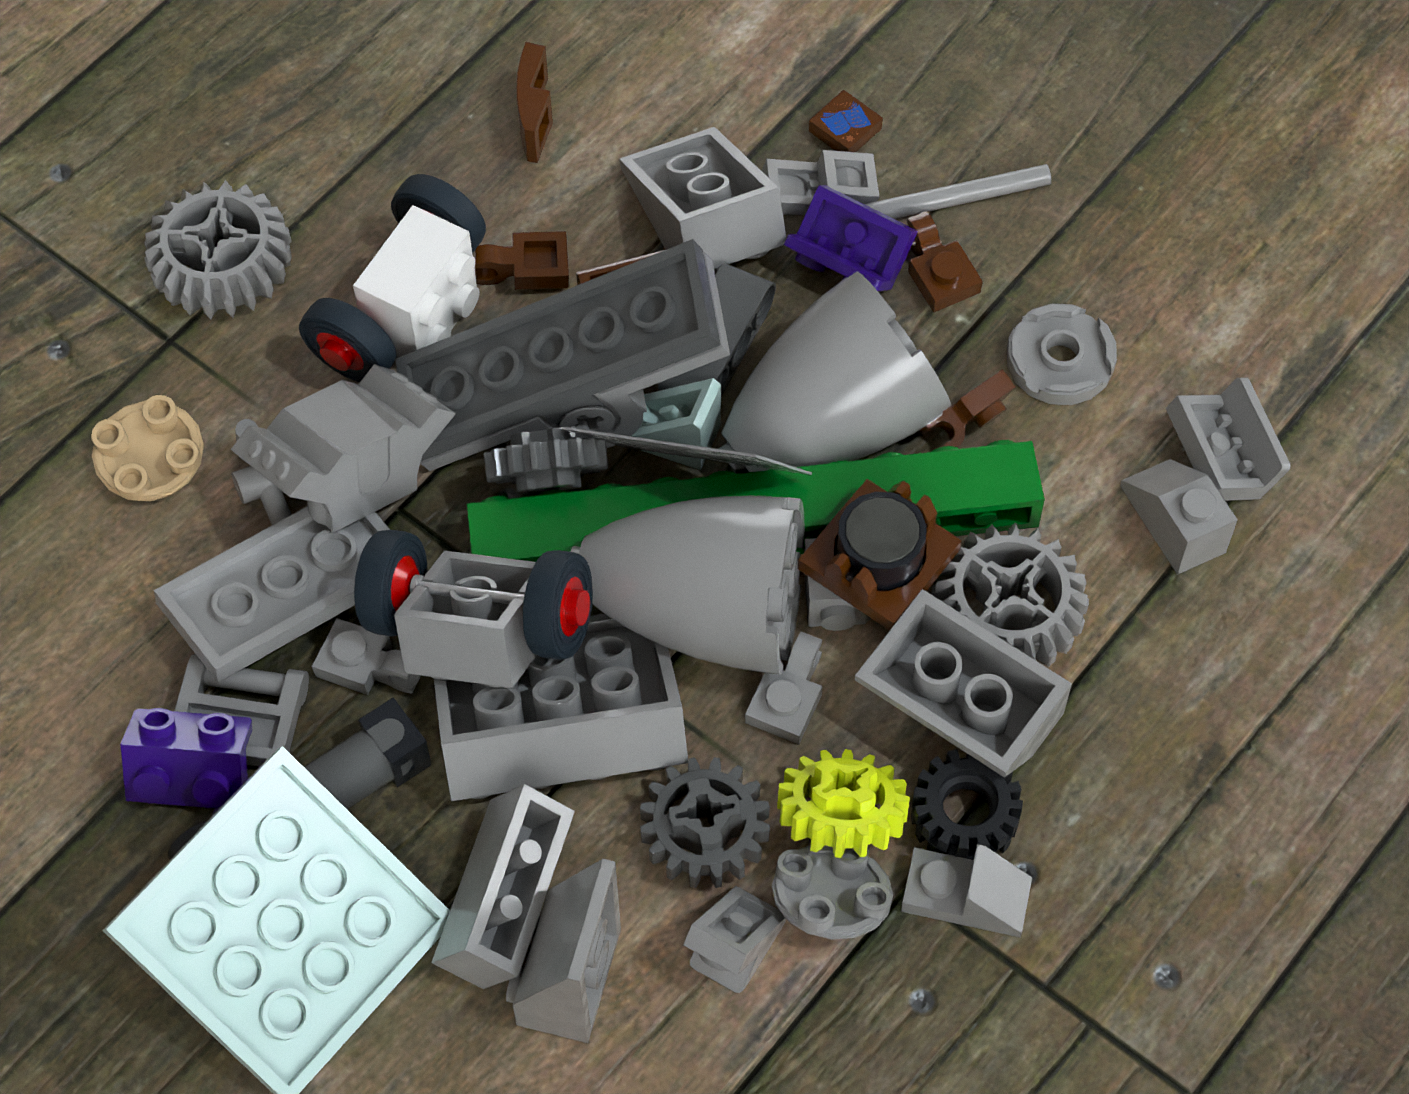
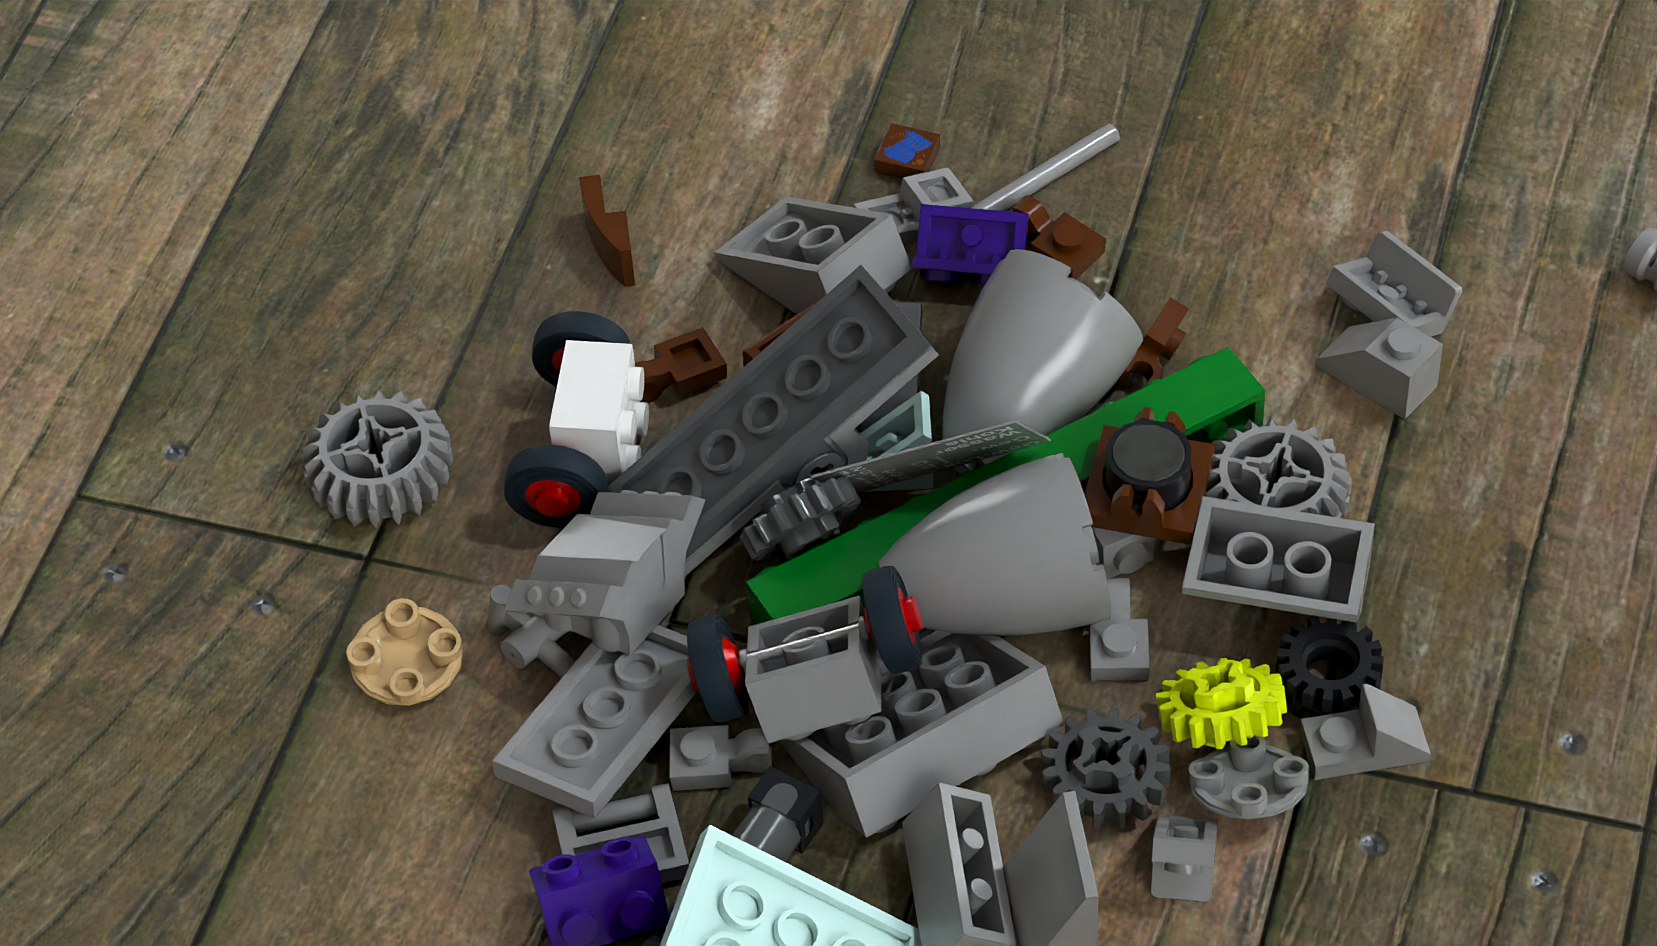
camera: 20 degrees left, 10 degrees down
light grey tile [1007,303,1117,405] -> none

